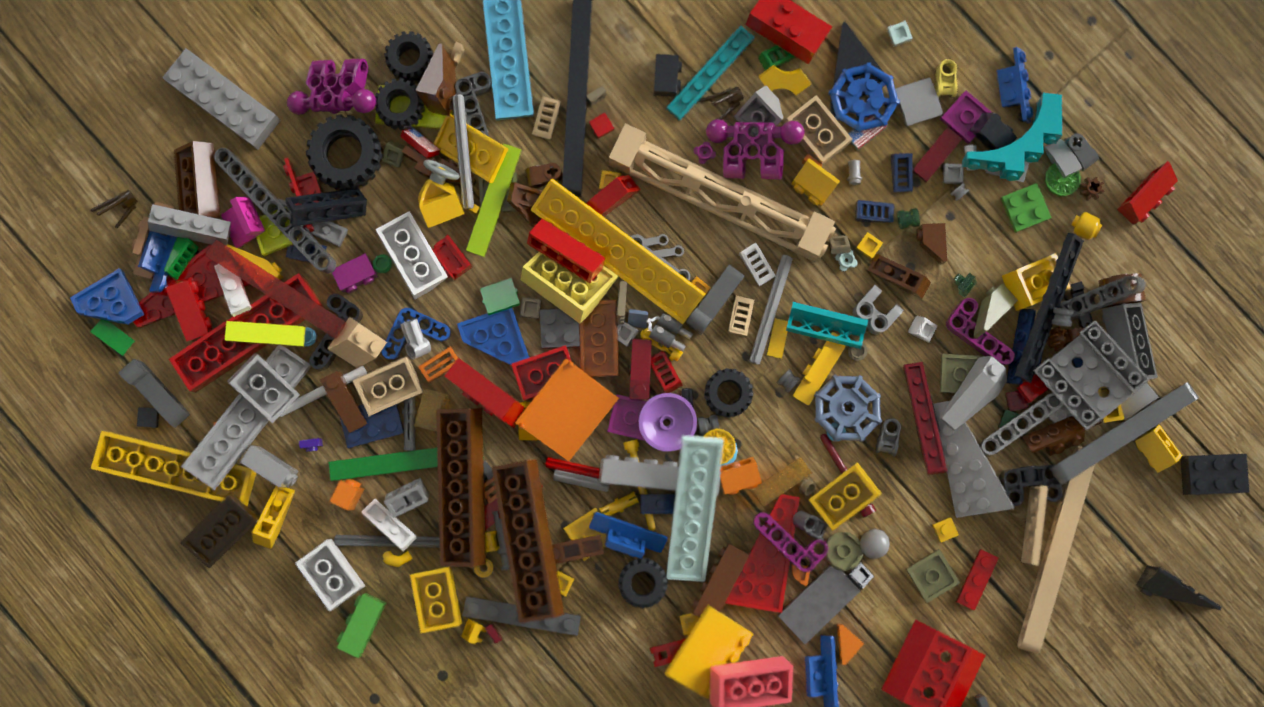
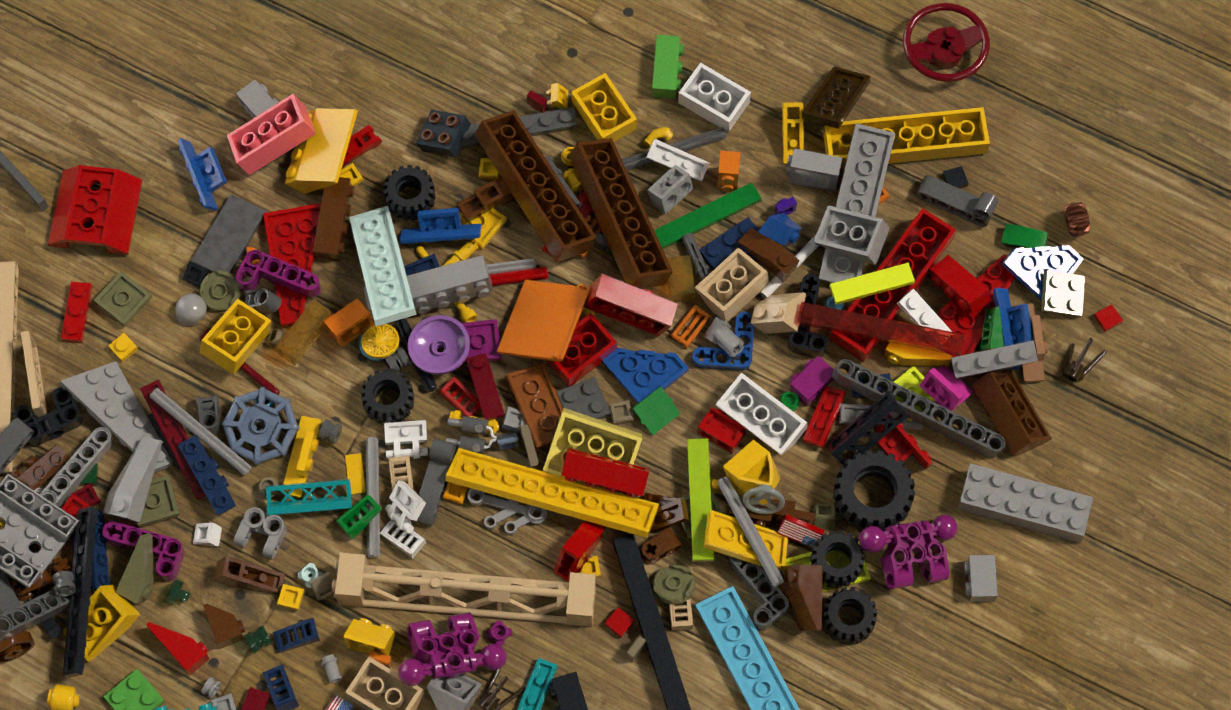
camera: 160 degrees right, 15 degrees down
tan tile [451,42,464,66] -> none
orange slope [837,623,864,665] -> none
none -> red slope [146,622,209,675]
none -> light grey axle [150,388,252,475]
none -> dark blue bracket [178,435,236,516]
none -> green slope [336,494,382,540]
none -> white plate [384,420,428,459]
none -> white plate [385,480,426,533]
none -> black brick [416,109,471,158]
none -> olive tile [653,564,695,605]
none -> blue slope [758,213,802,245]
none -> red plate [803,385,846,449]
none -> dark red piece [903,3,990,82]
none -> light grey brick [964,555,998,602]
none -> plate [1041,270,1085,317]
none -> copper gear [1064,202,1090,237]
none -> red tile [1094,304,1123,332]

